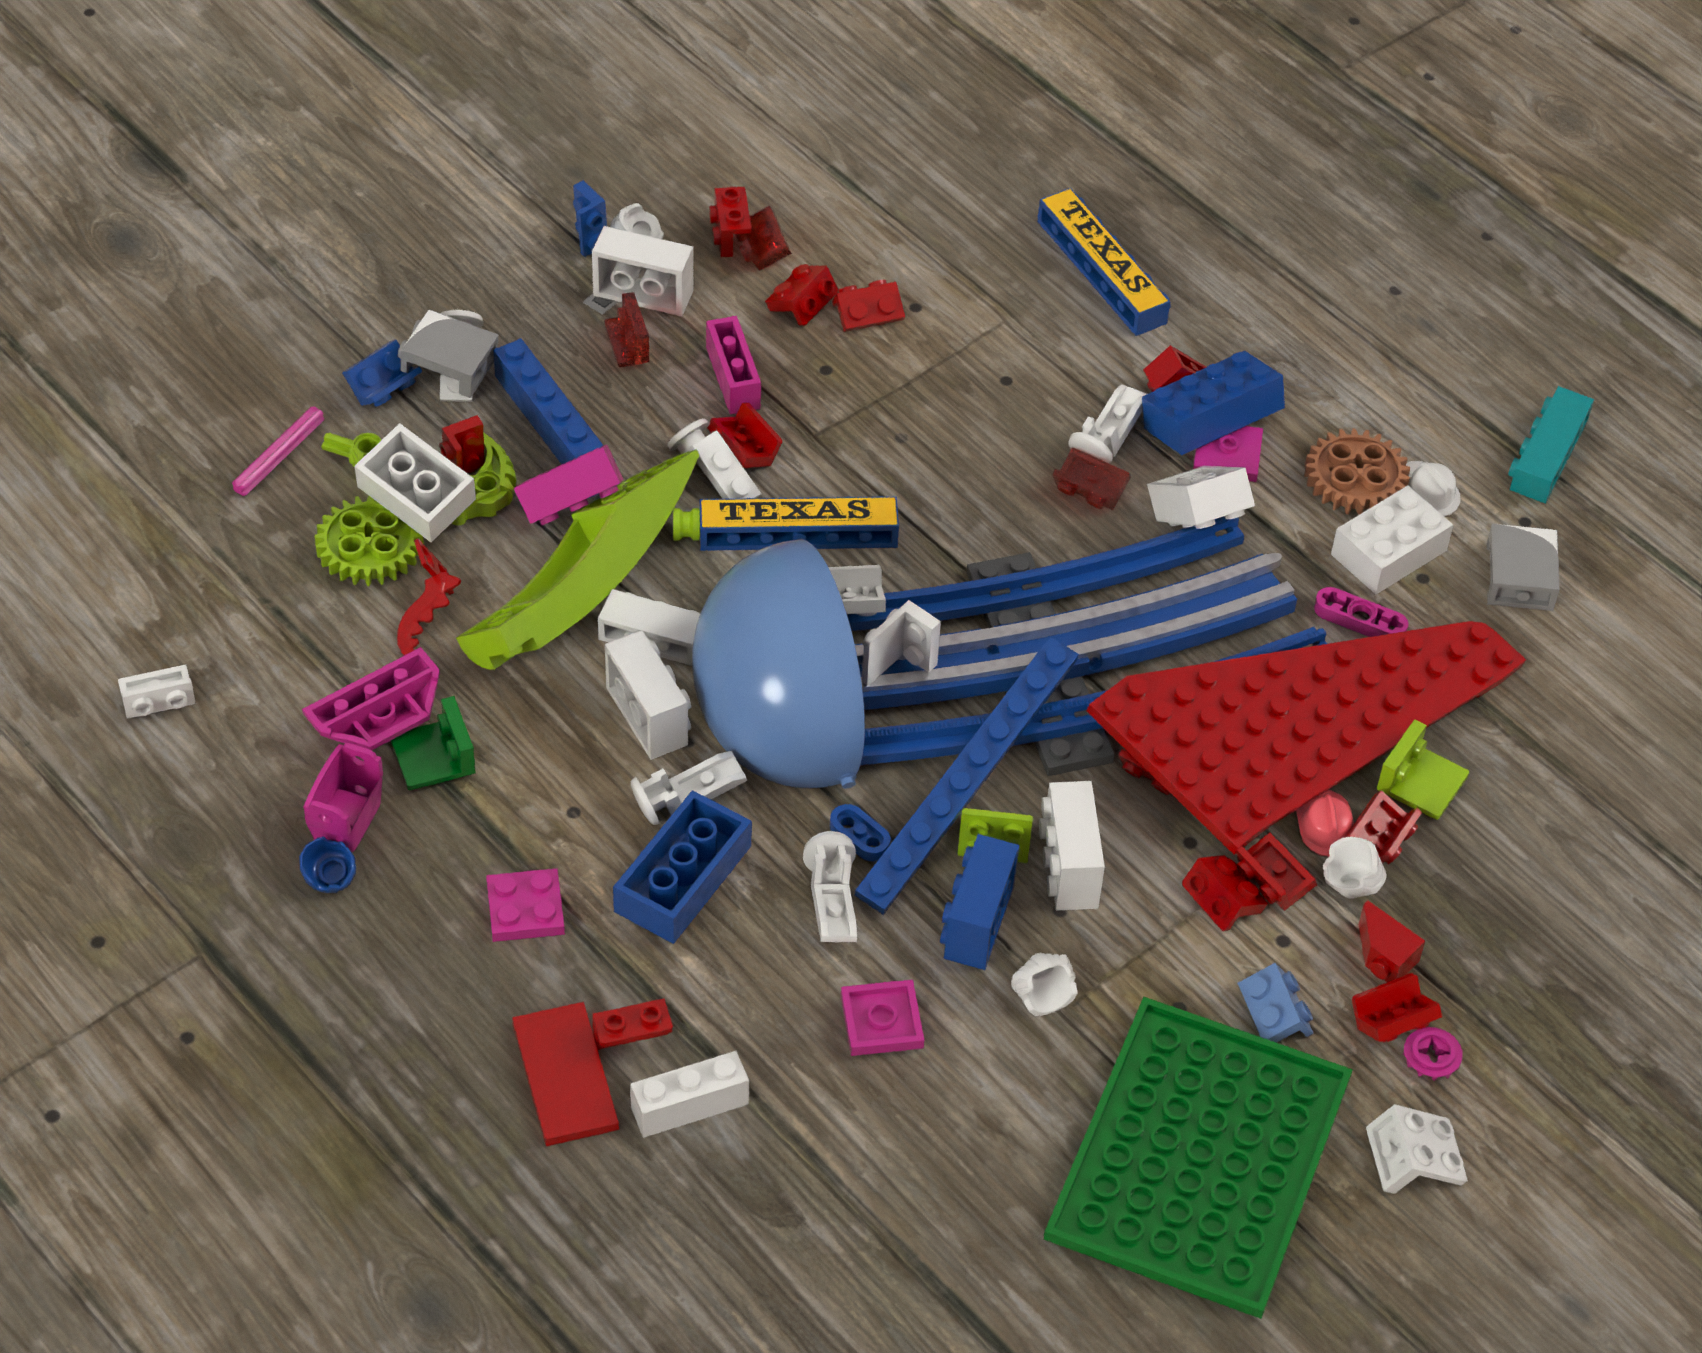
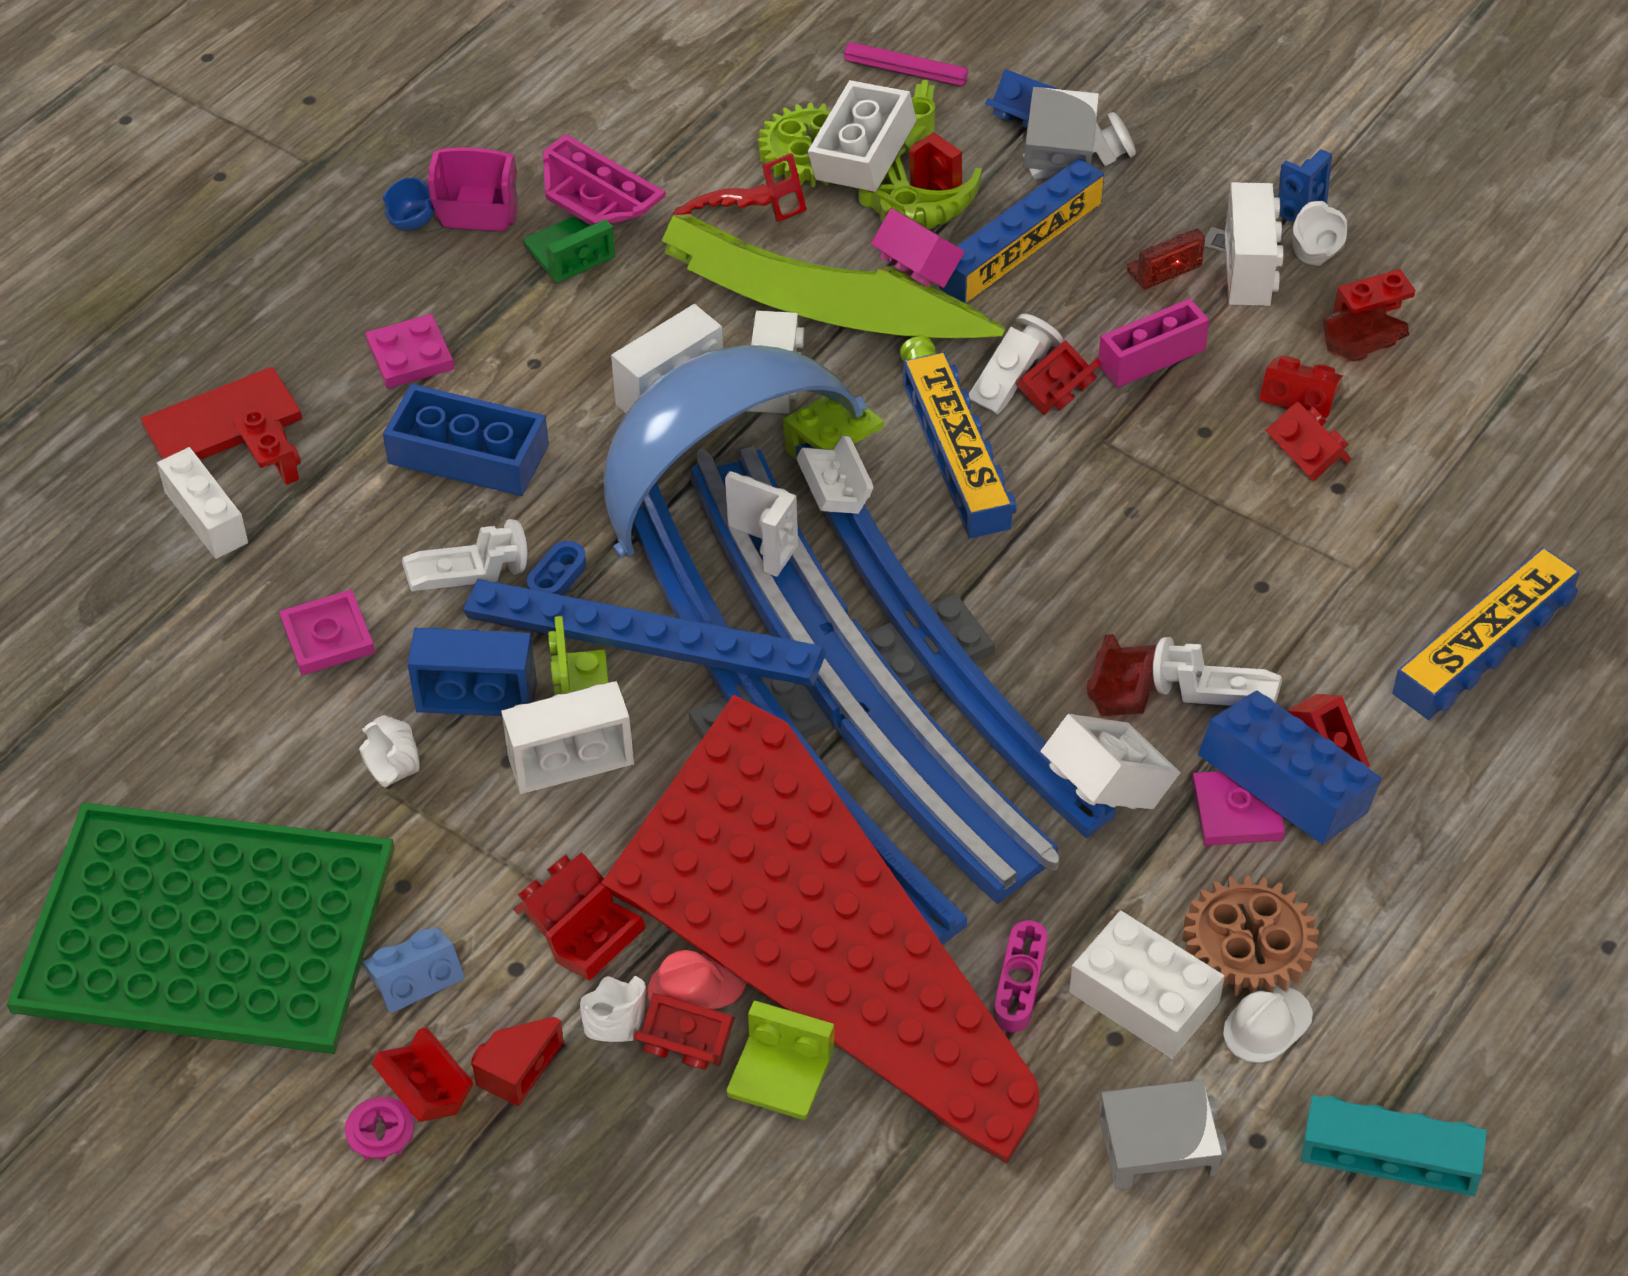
camera: 80 degrees right, 0 degrees up
white bracket [118,664,195,719] -> none
white piece [631,751,748,825] -> none
white bracket [1366,1104,1468,1194] -> none

